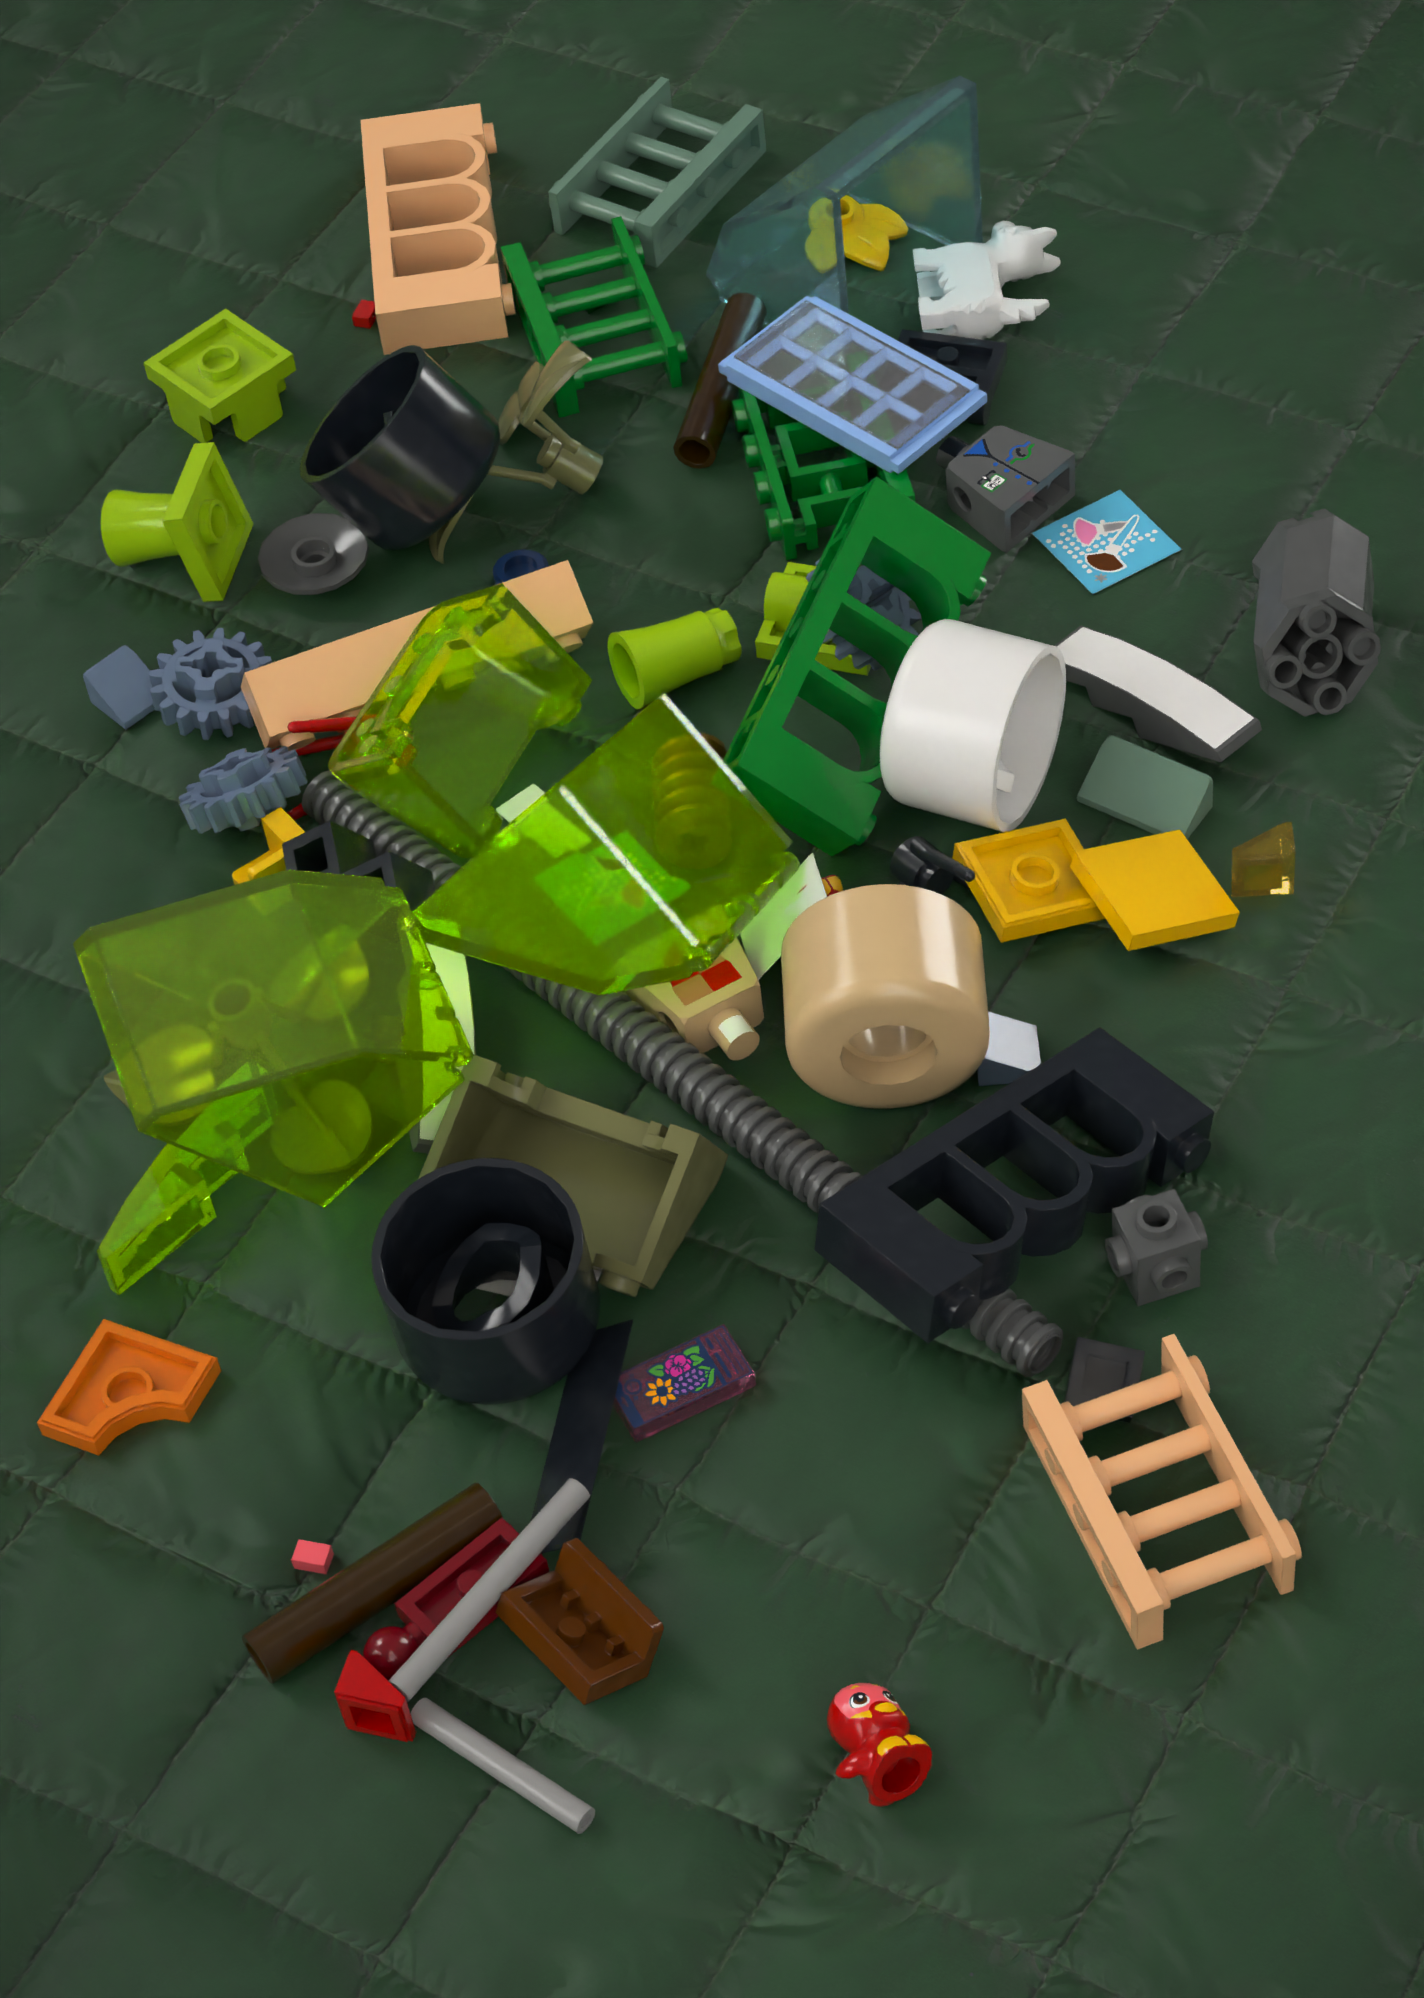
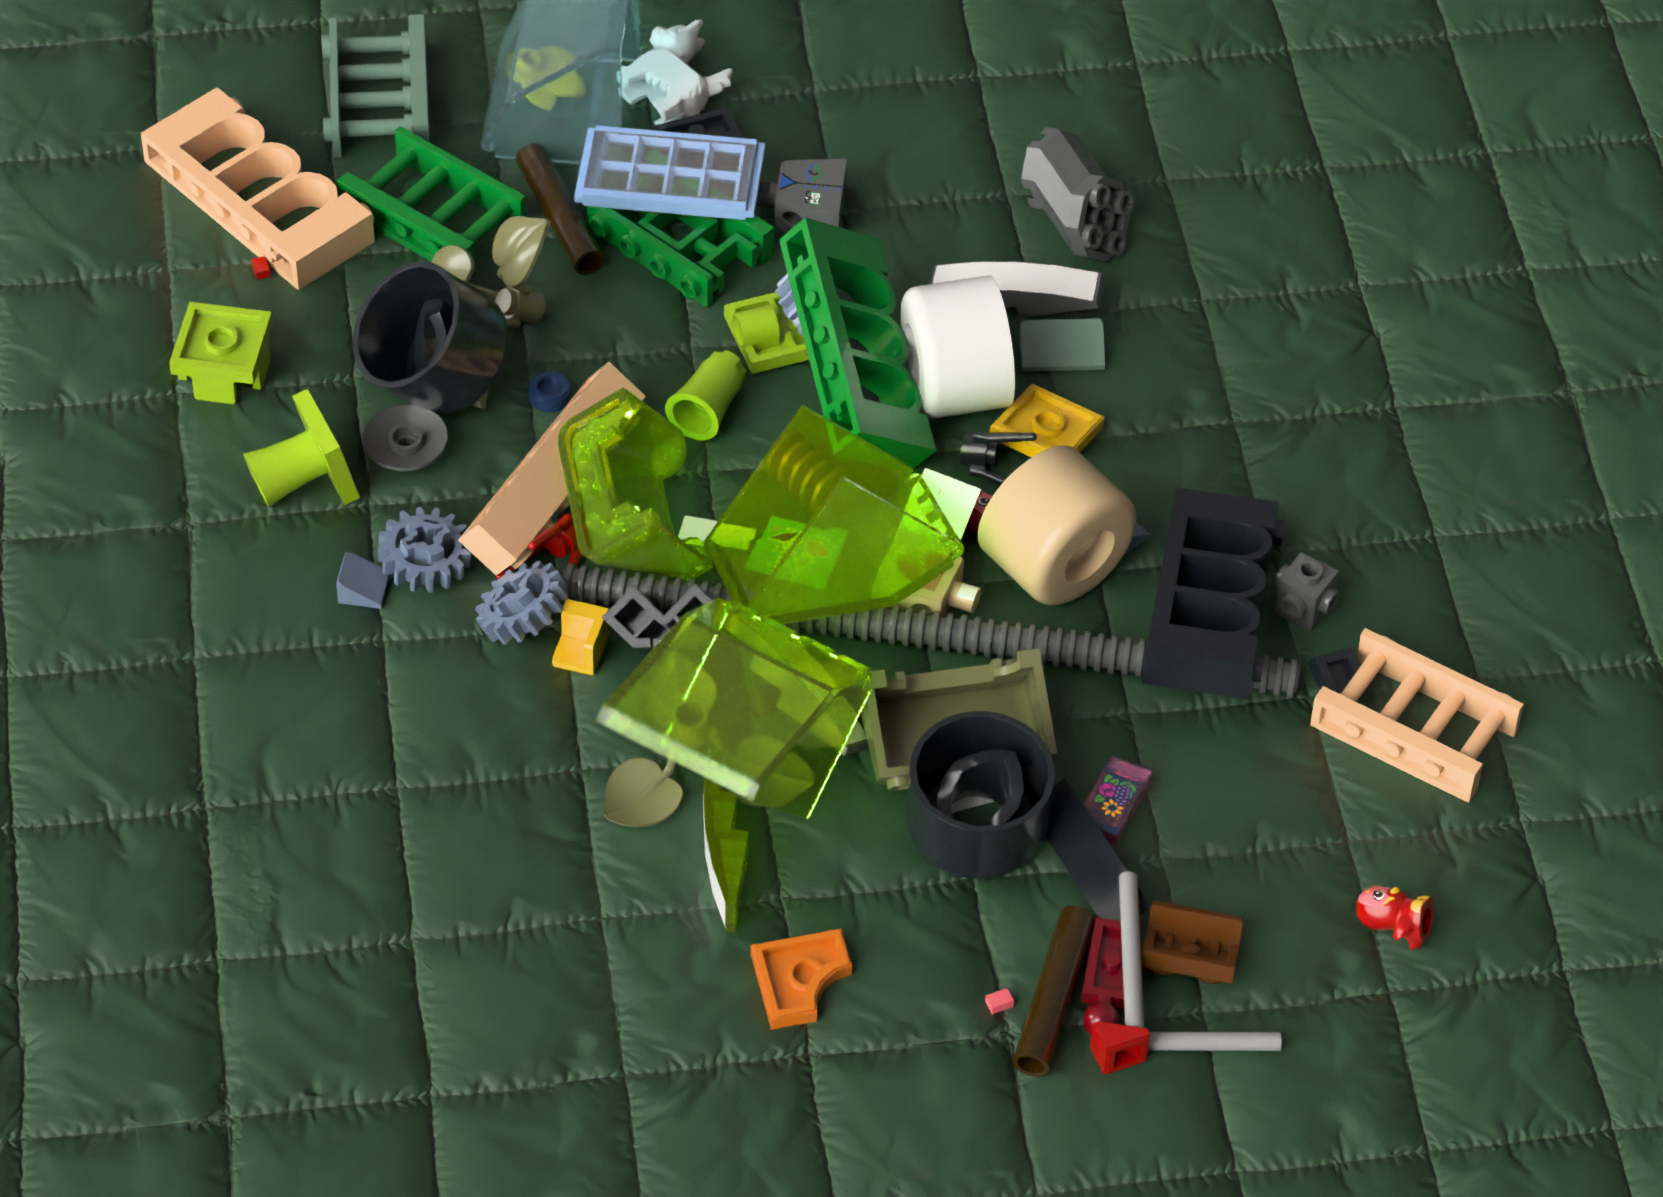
camera: 45 degrees left, 0 degrees up
medium azure sticker [1032,490,1182,594] -> none
yellow tile [1070,830,1240,951] -> none
clear yellow slope [1231,822,1296,897] -> none

